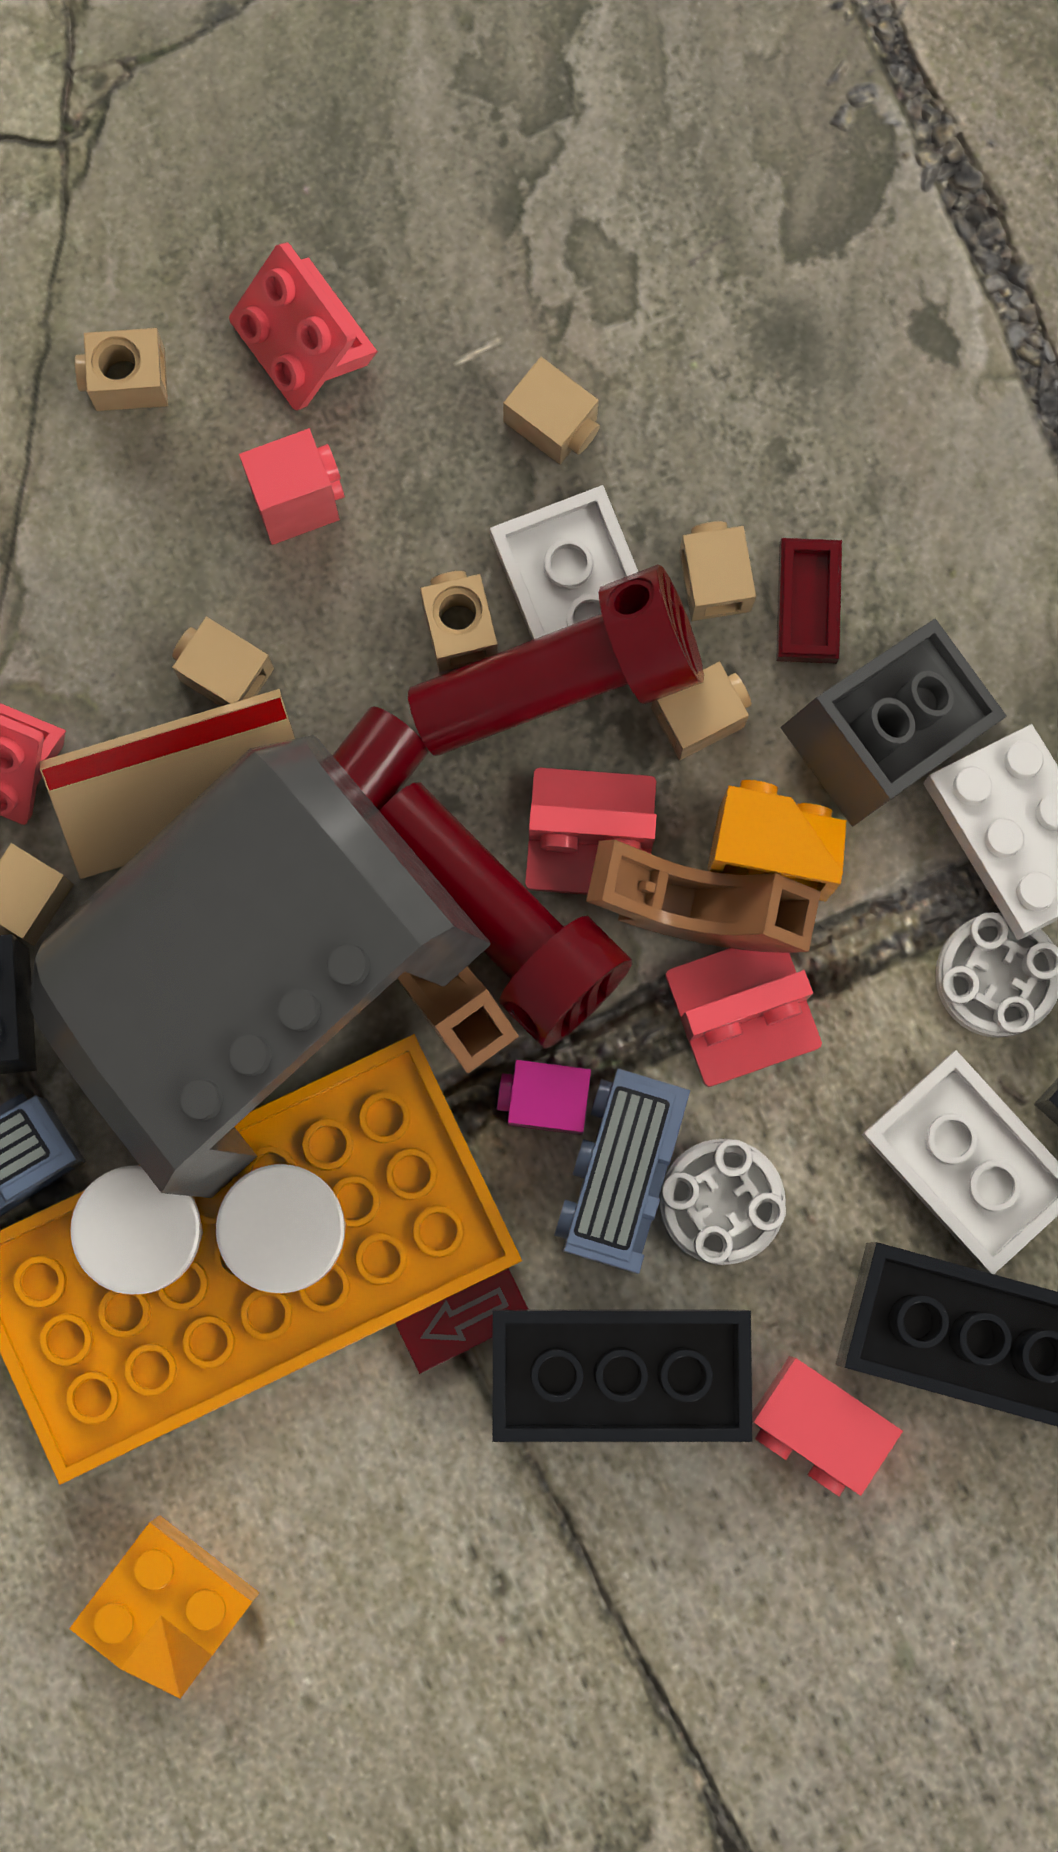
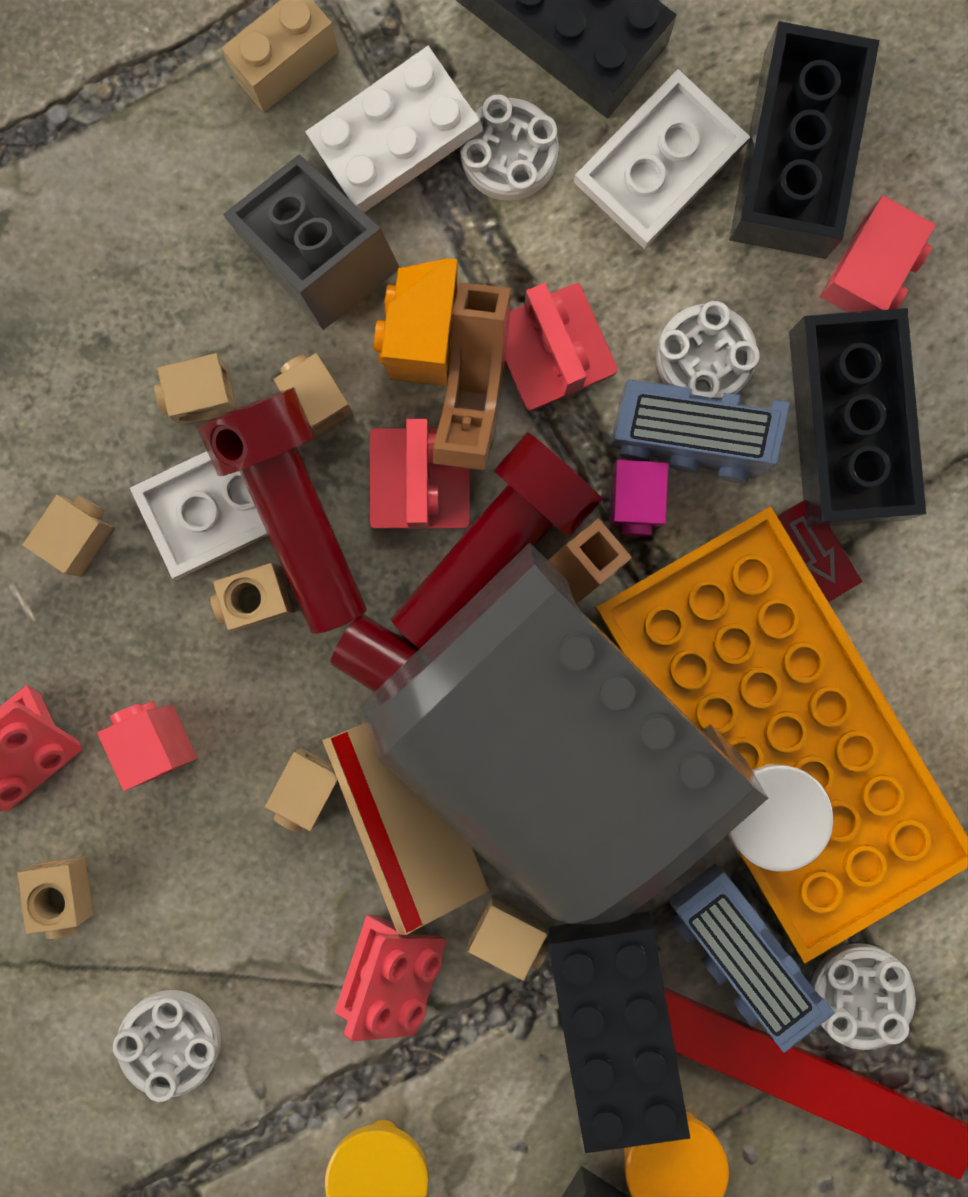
camera: 90 degrees left, 5 degrees up
white tile [216,1164,346,1293] -> none
dark red tile [776,538,842,664] -> none

